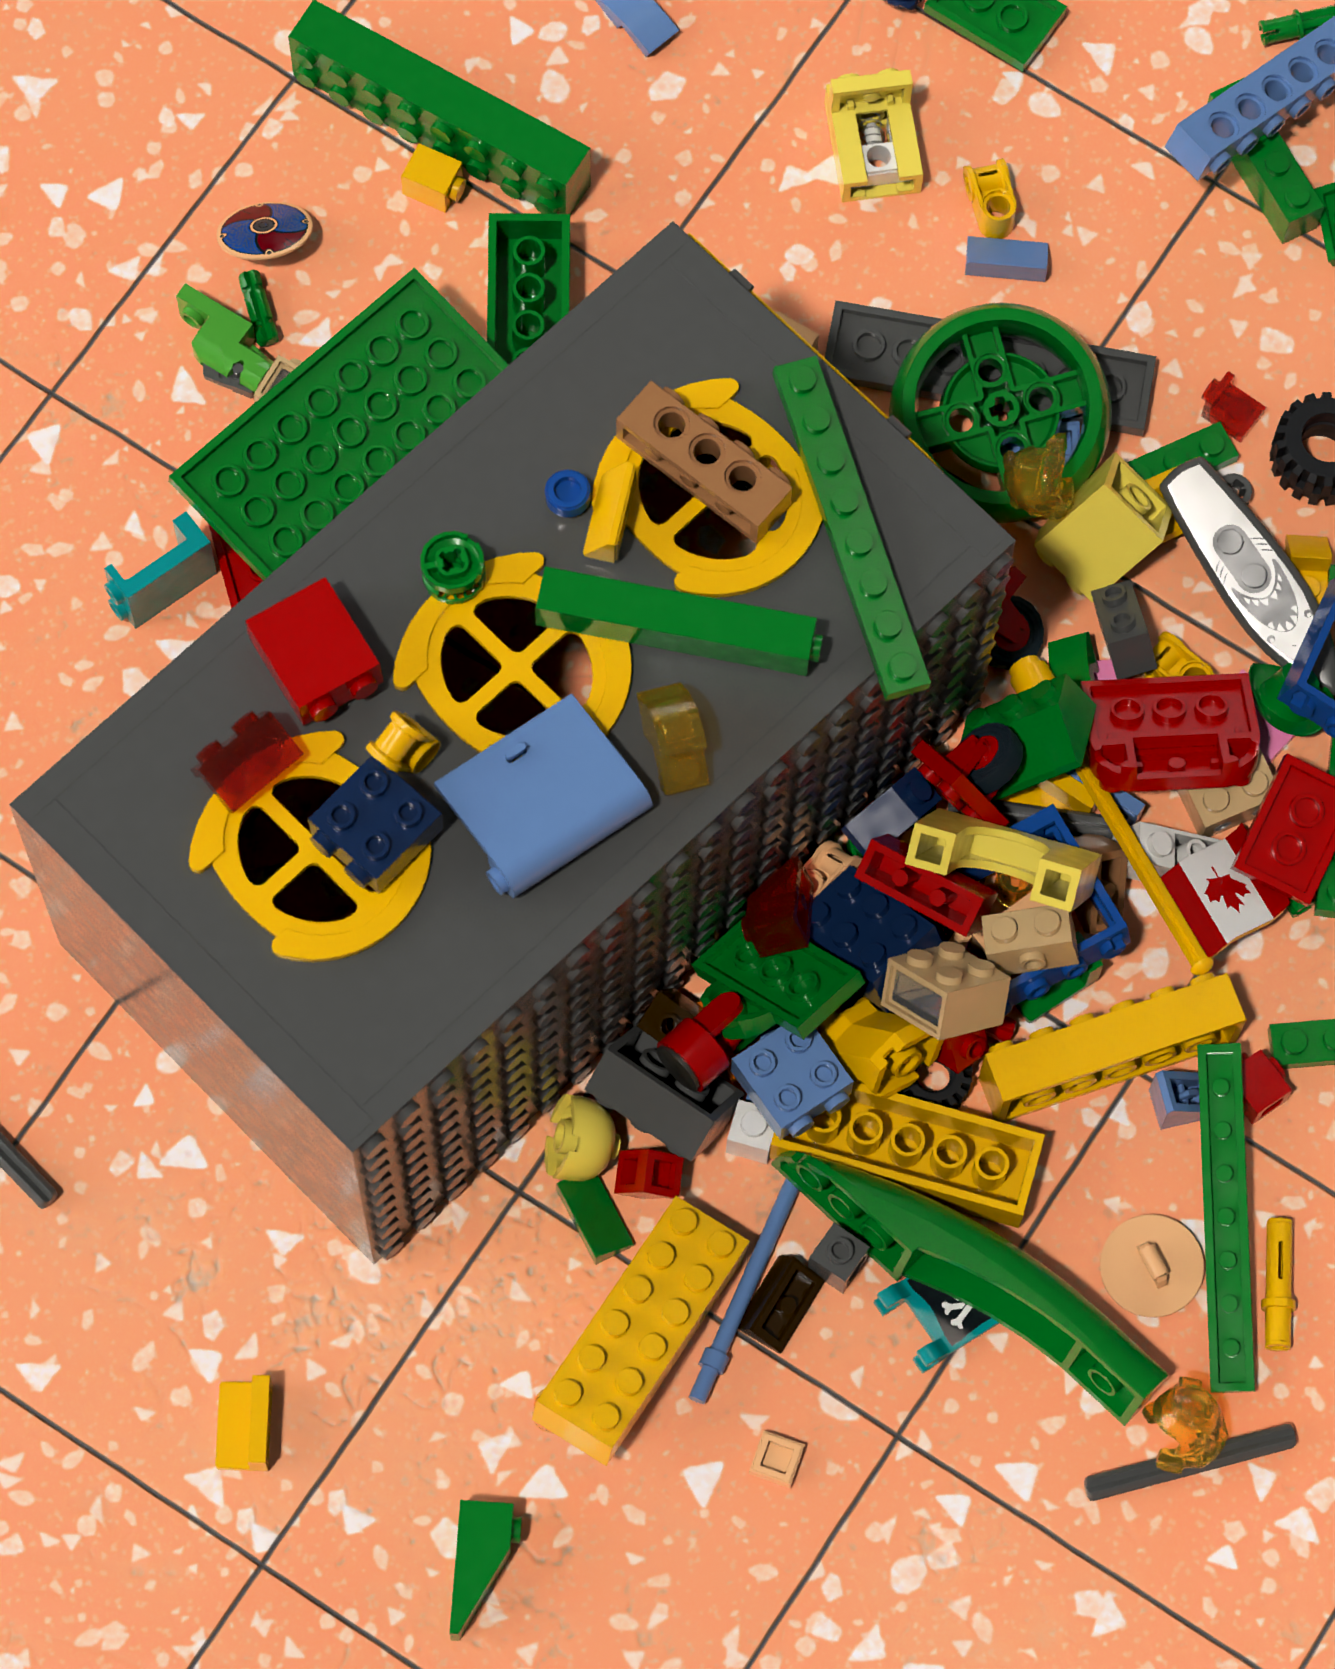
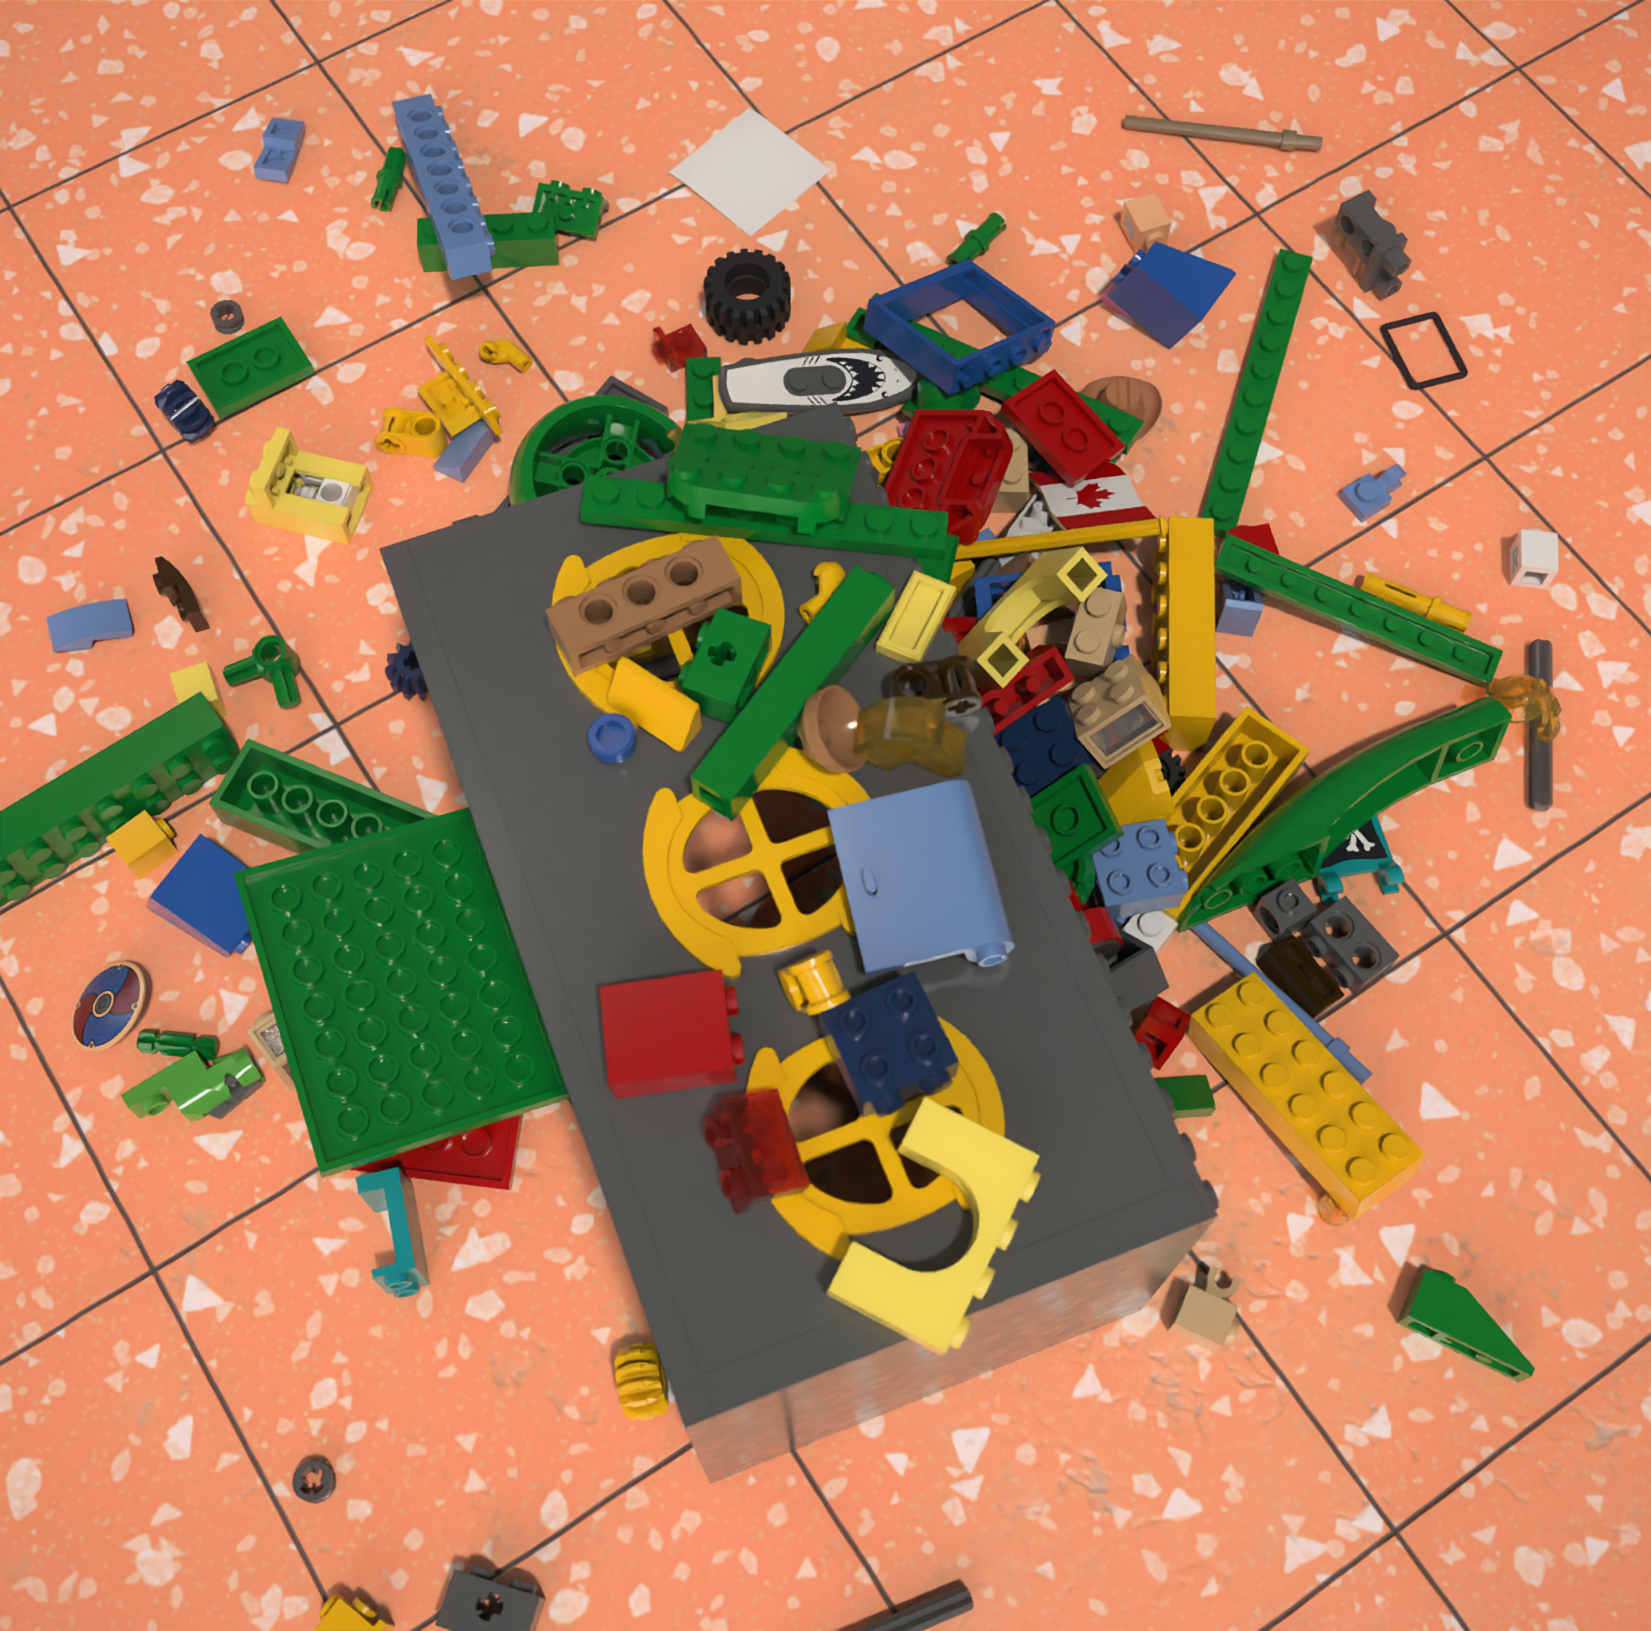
camera: 65 degrees left, 5 degrees down
yellow panel [215,1375,273,1471] -> none
green wheel [420,531,486,604] -> none
light nougat tile [749,1430,805,1488] -> none
light nougat shield [1100,1214,1204,1318] -> none
none -> blue slope [146,833,252,958]
none -> dark brown slope [153,556,210,633]
none -> light yellow brick [169,661,228,719]
none -> green axle [223,635,301,708]
none -> yellow bracket [417,335,503,437]
none -> yellow arm [479,339,533,372]
none -> green plate [667,423,862,534]
none -> green brick [677,607,772,724]
none -> medium nougat piece [797,685,870,774]
none -> yellow arm [799,561,846,624]
none -> light yellow arch [826,1097,1041,1355]
none -> light yellow tile [876,570,956,664]
none -> dark brown piece [888,655,983,723]
none -> tan brick [1168,1267,1240,1353]
none -> dark grey brick [1301,895,1400,996]

